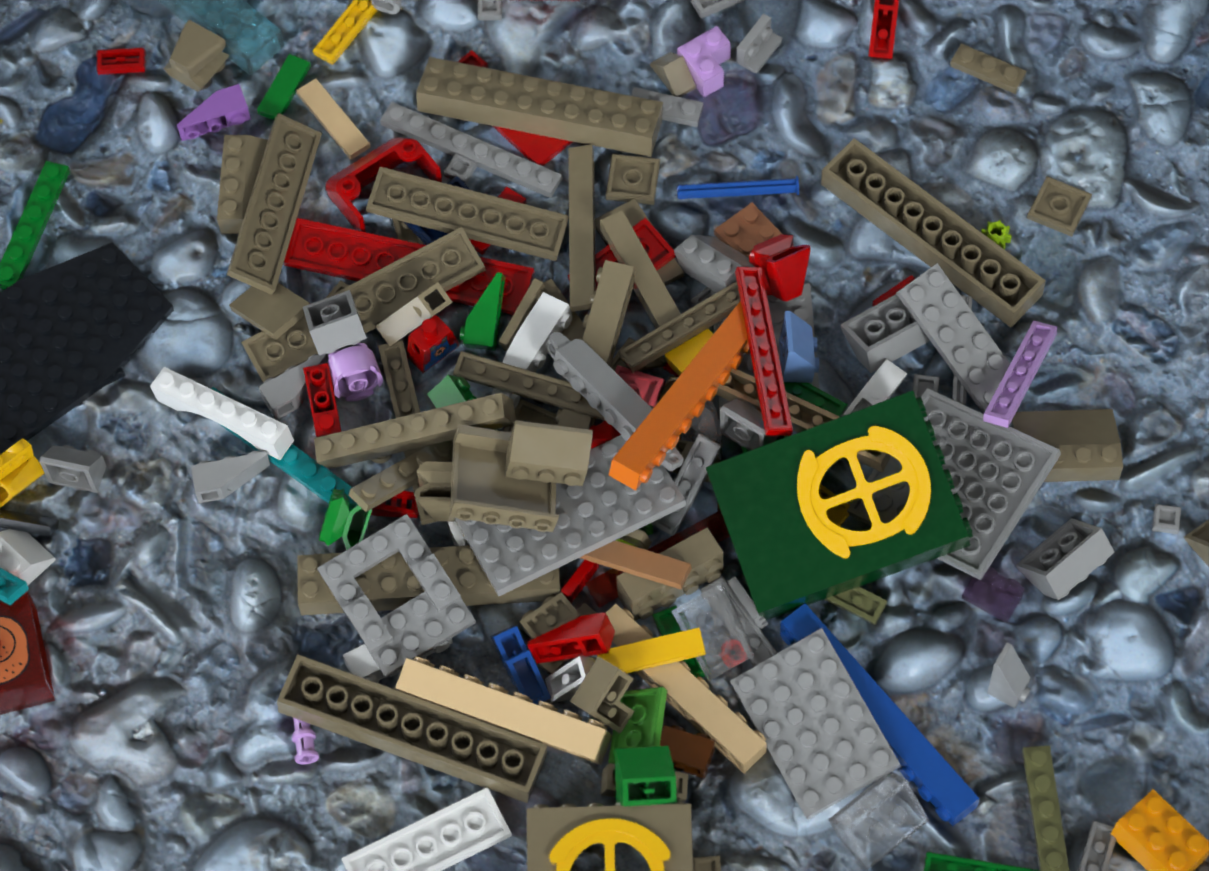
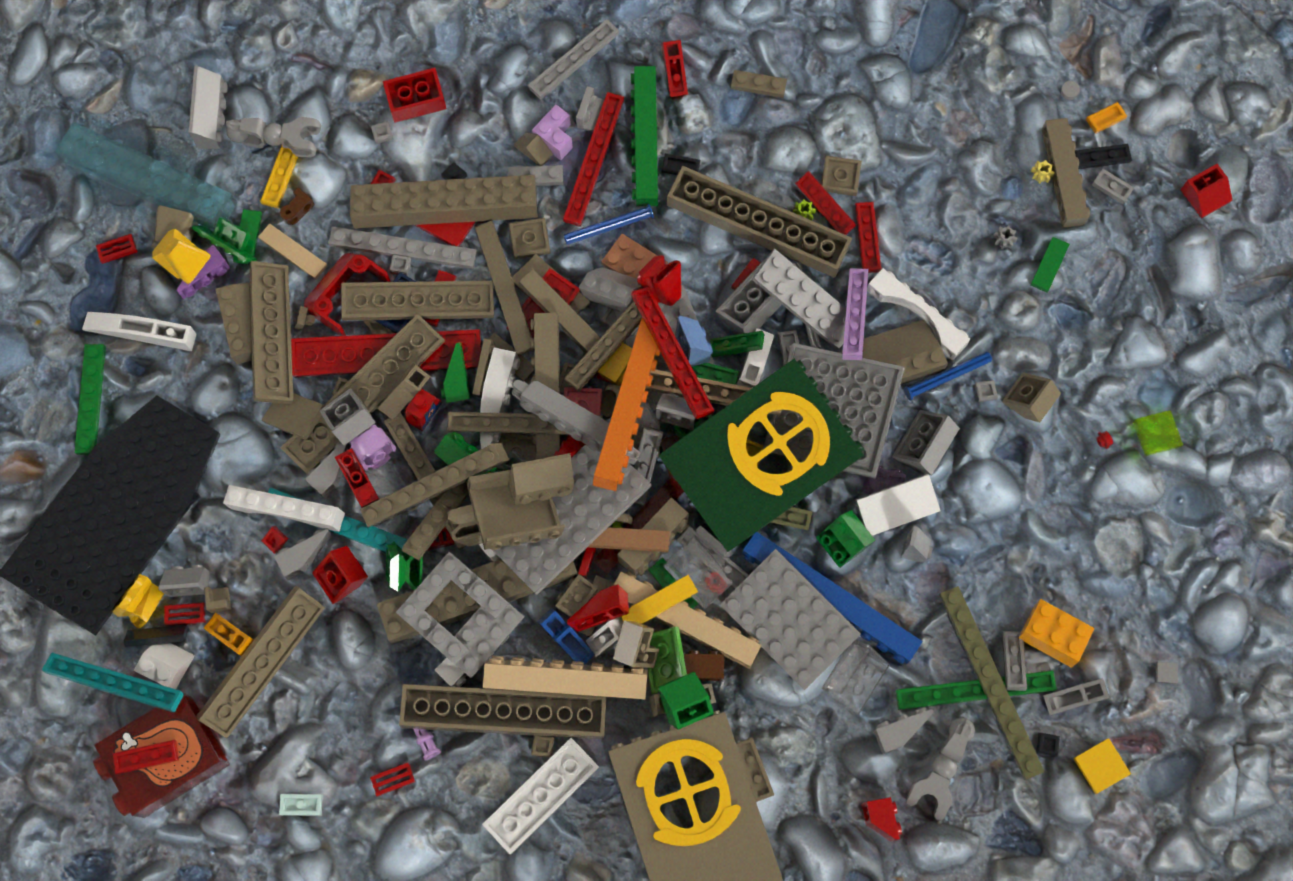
camera: 20 degrees left, 10 degrees up
none -> white slope [82,312,197,351]
none -> yellow piece [152,229,211,284]
none -> red tile [164,602,206,626]
none -> green bracket [192,217,257,264]
none -> dark tan plate [195,585,325,738]
none -> light orange slope [203,612,254,656]
none -> dark tan panel [205,587,231,614]
none -> red tile [261,526,289,554]
none -> light aqua plate [279,794,323,816]
none -> reddish brown leg [280,188,315,225]
none -> dark tan tile [294,306,316,330]
none -> red slope [312,546,368,604]
none -> red tile [370,763,416,797]
none -> black plate [441,162,467,180]
none -> dark tan tile [531,735,555,758]
none -> red plate [563,92,624,227]
none -> green brick [631,66,658,206]
none -> black tile [661,153,701,175]
none -> green tile [710,331,765,357]
none -> red tile [795,171,856,235]
none -> green slope [816,510,876,568]
none -> red tile [854,202,881,273]
none -> white tile [855,474,940,536]
none -> white arch [867,268,970,361]
none -> blue axle [904,352,992,401]

